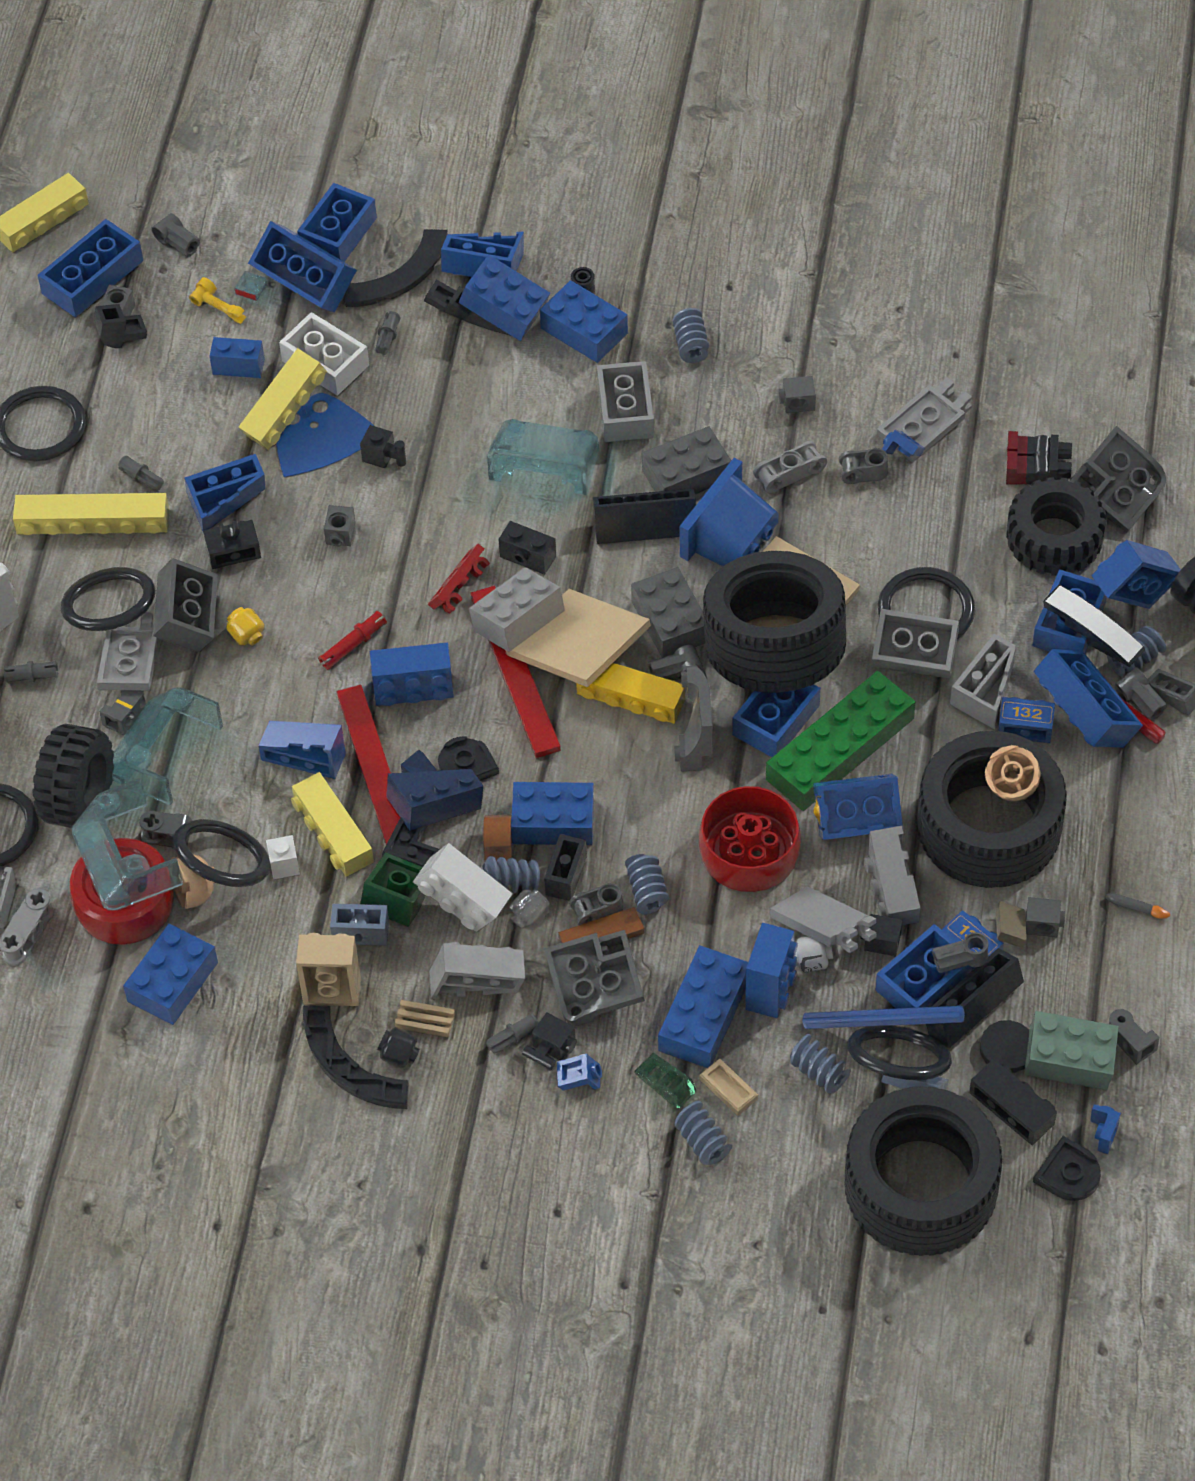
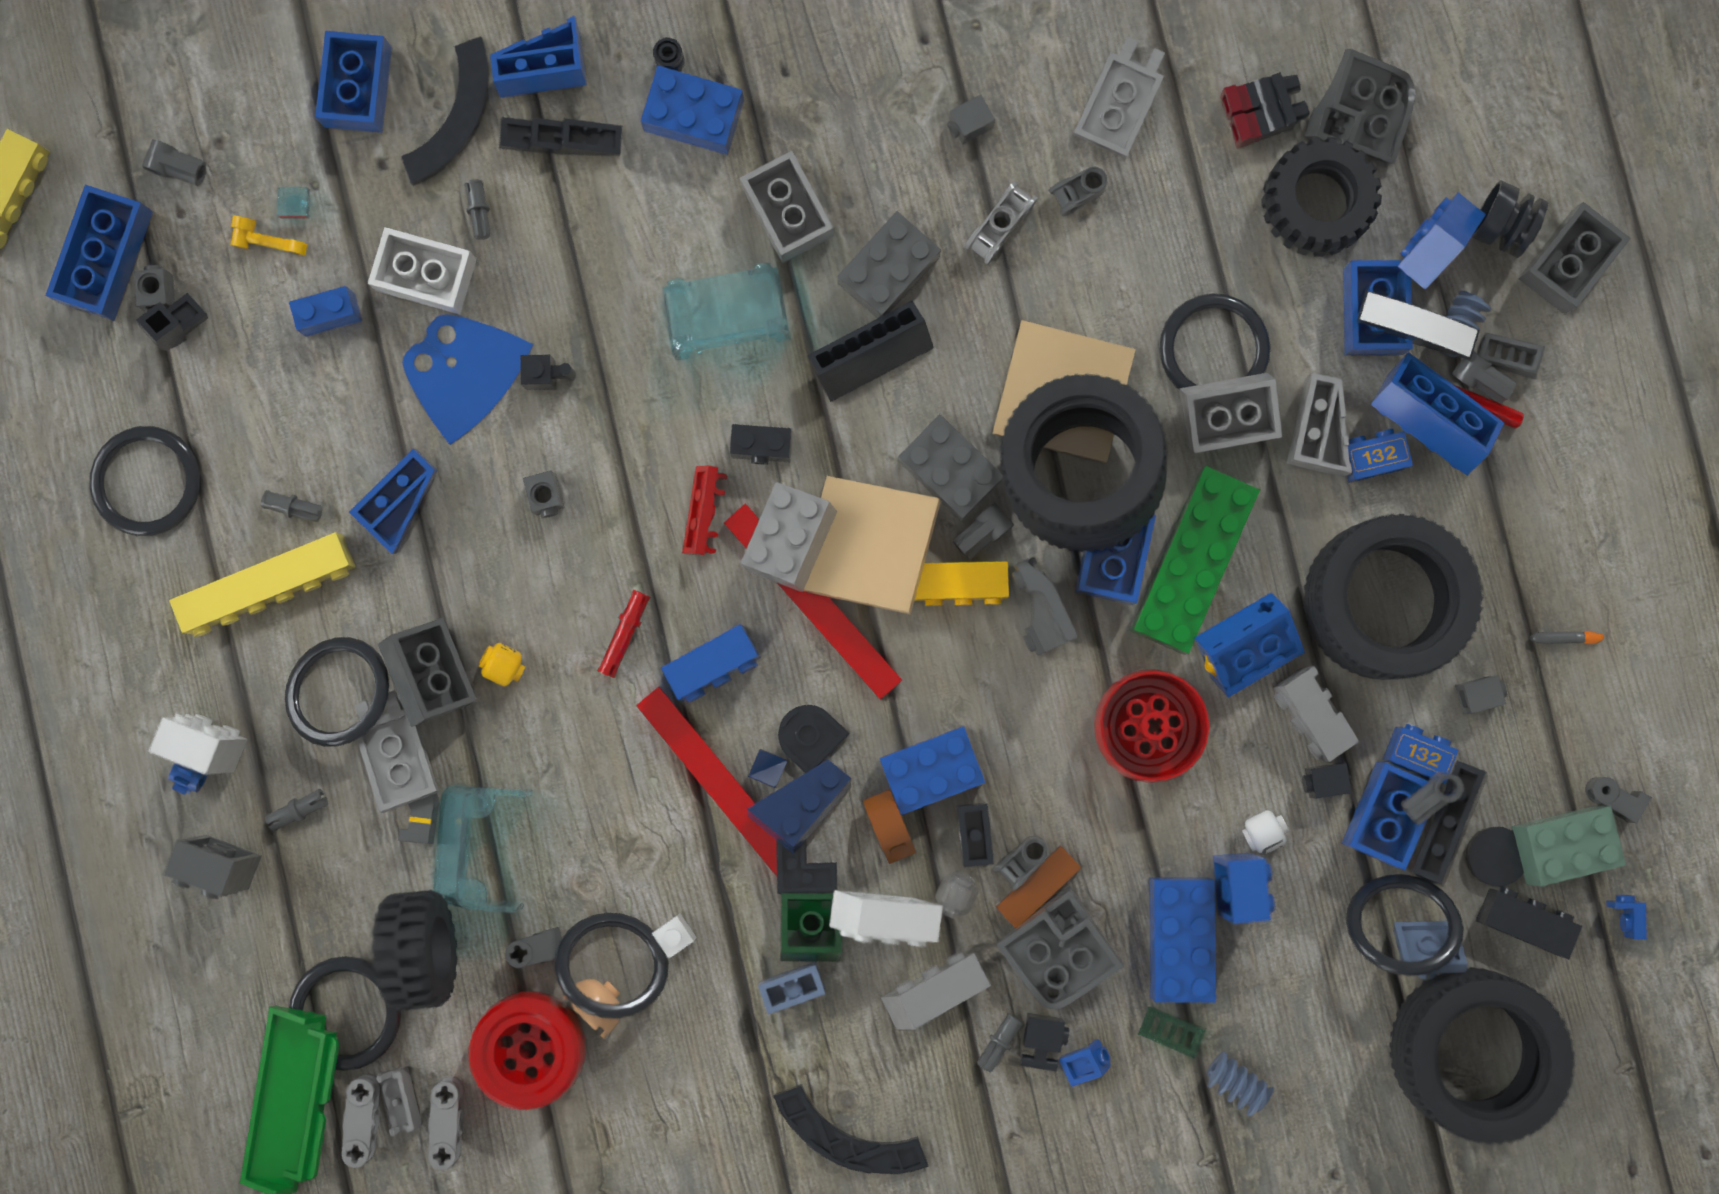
camera: 20 degrees left, 30 degrees up
clear light blue windscreen [72,778,183,910] -> none
blue brick [123,924,218,1025] -> none
black brick [203,520,261,569] -> none
light yellow brick [239,348,327,451] -> none
blue brick [248,221,357,313] -> none
blue wedge [259,721,346,779] -> none
light yellow brick [291,772,374,877] -> none
tan brick [296,933,361,1006] -> none
black head [377,1027,420,1068] -> none
tan tile [395,1000,455,1038] -> none
blue brick [459,254,550,341] -> none
sand blue piece [482,856,540,894] -> none
sand blue piece [625,854,669,915] -> none
sand blue piece [673,308,709,363] -> none
blue windscreen [680,458,779,566] -> none
tan tile [700,1059,758,1116] -> none
light grey tile [770,886,876,953] -> none
sand blue piece [790,1034,851,1094] -> none
blue axle [802,1006,965,1029] -> none
blue bracket [882,430,926,457] -> none
light nougat cylinder [985,745,1041,802] -> none
dark tan tile [996,901,1026,948] -> none
black tile [1033,1136,1101,1201] -> none

